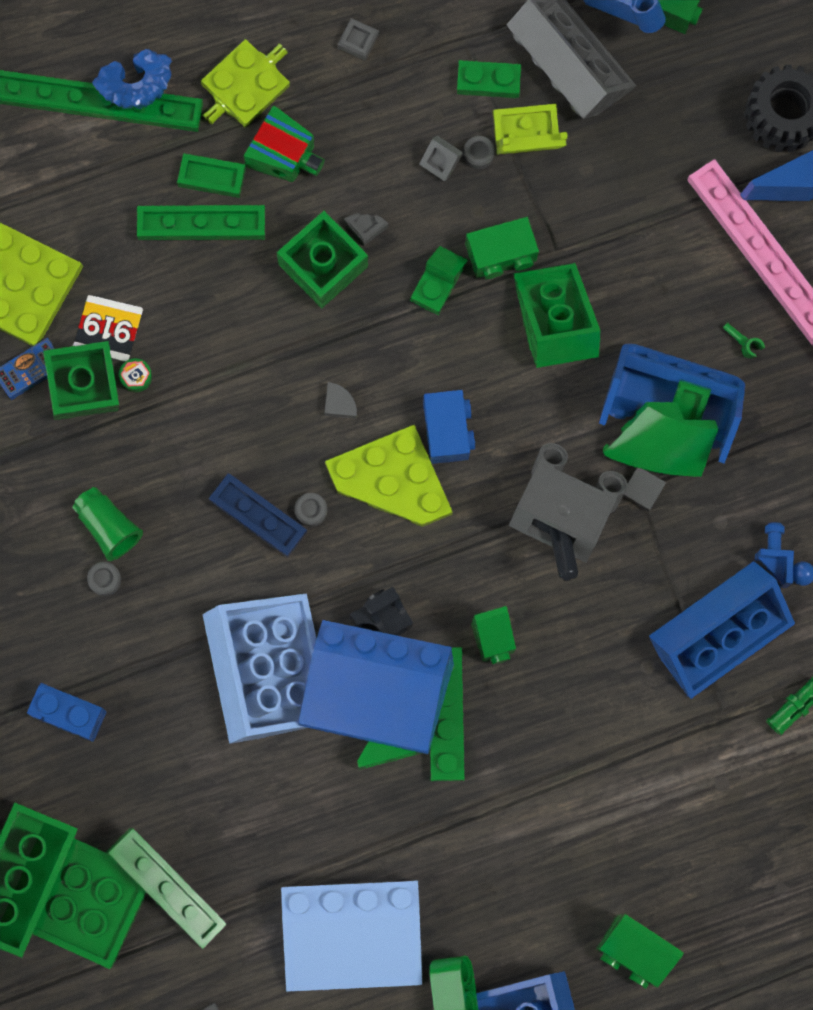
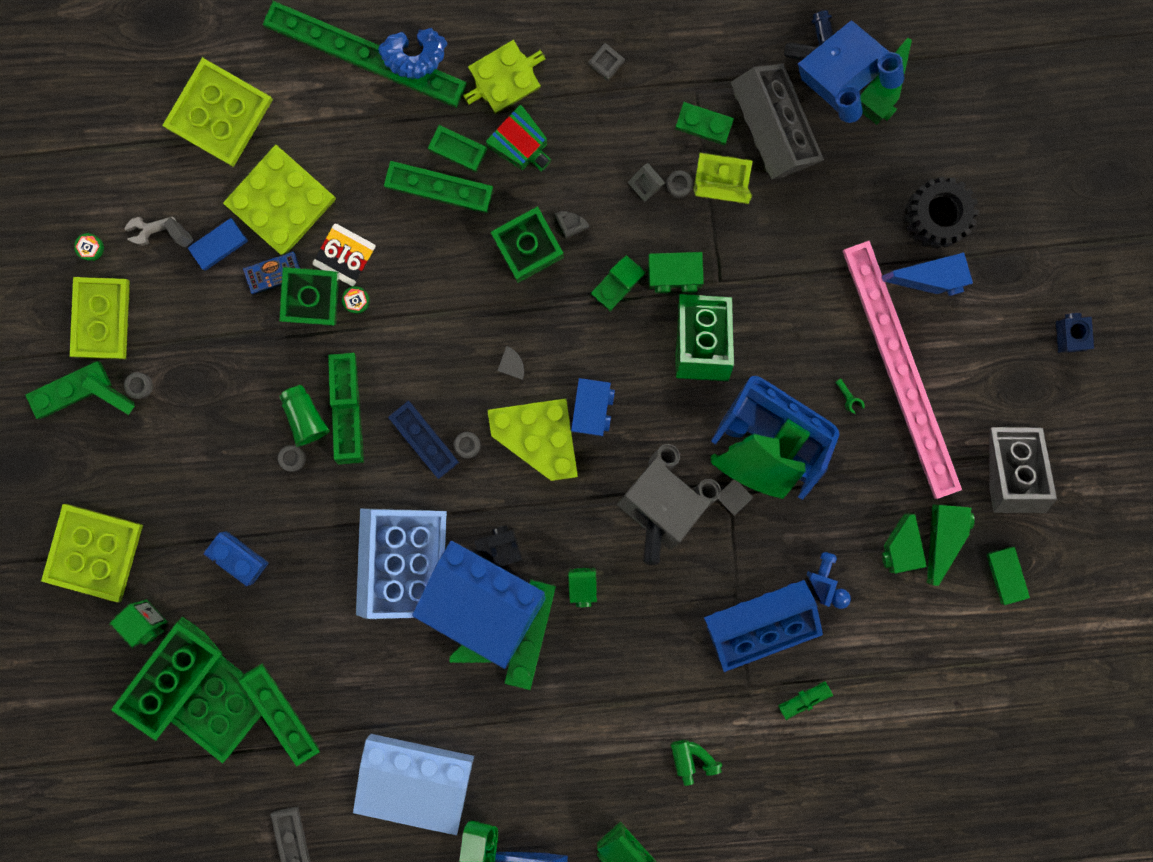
camera: 20 degrees right, 10 degrees up
none -> green slope [328,353,364,465]
none -> green plant [671,740,722,786]

